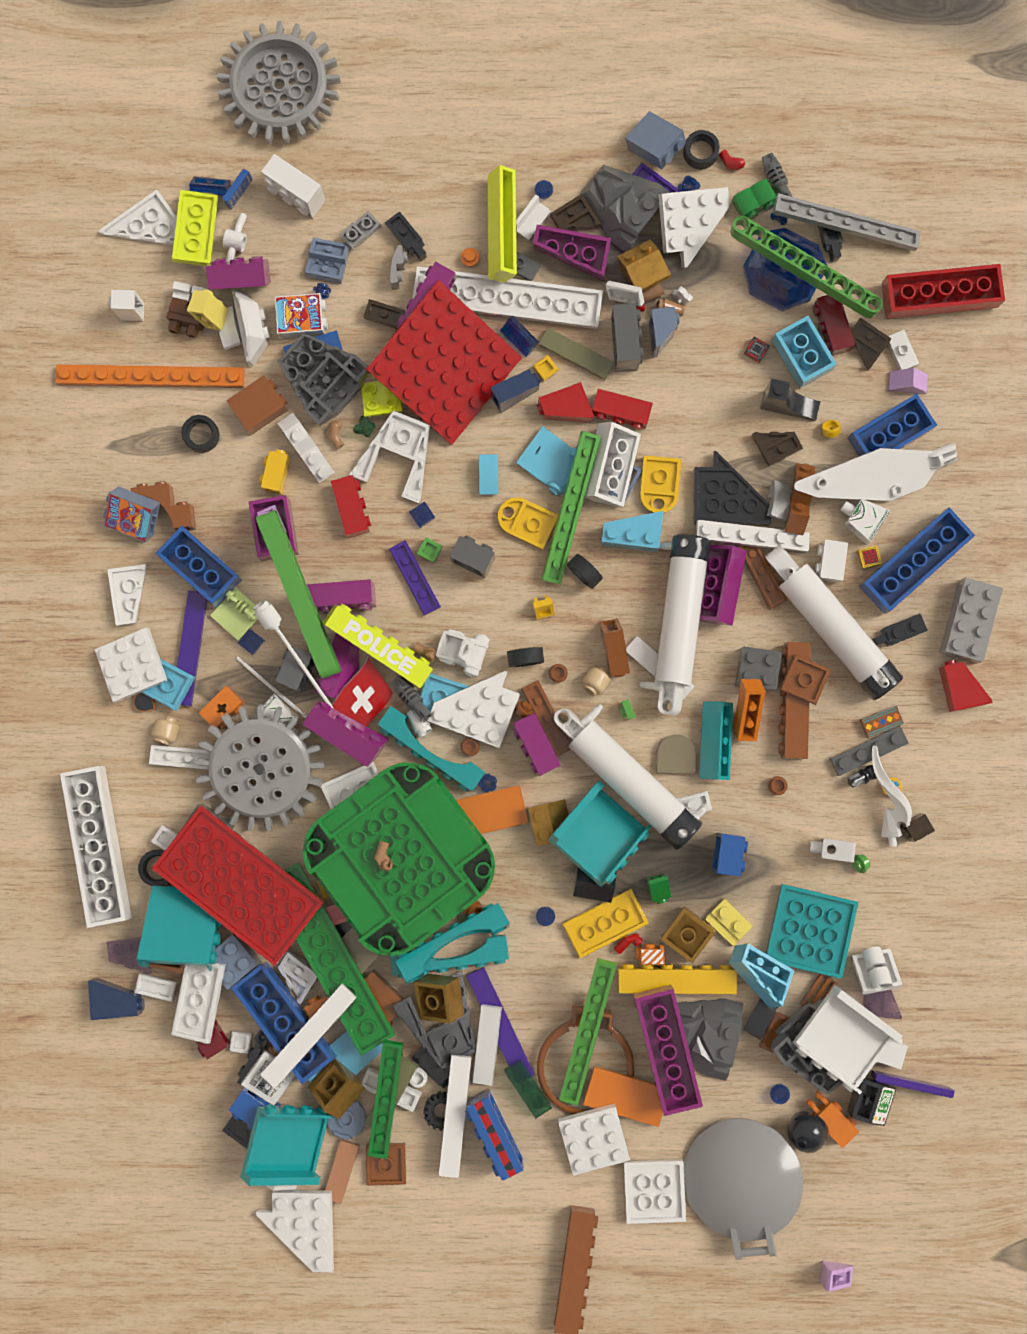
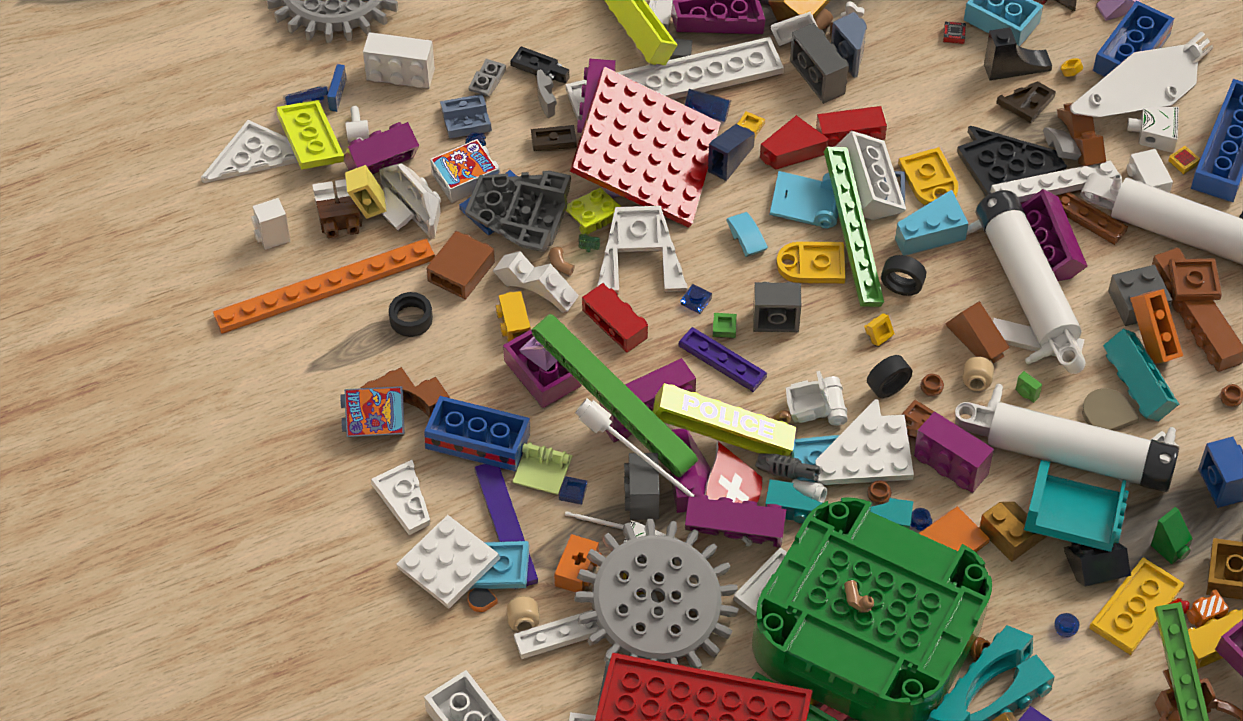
camera: 30 degrees left, 30 degrees down
orange plate [461,248,480,267] -> none
olive tile [539,328,614,380] -> none

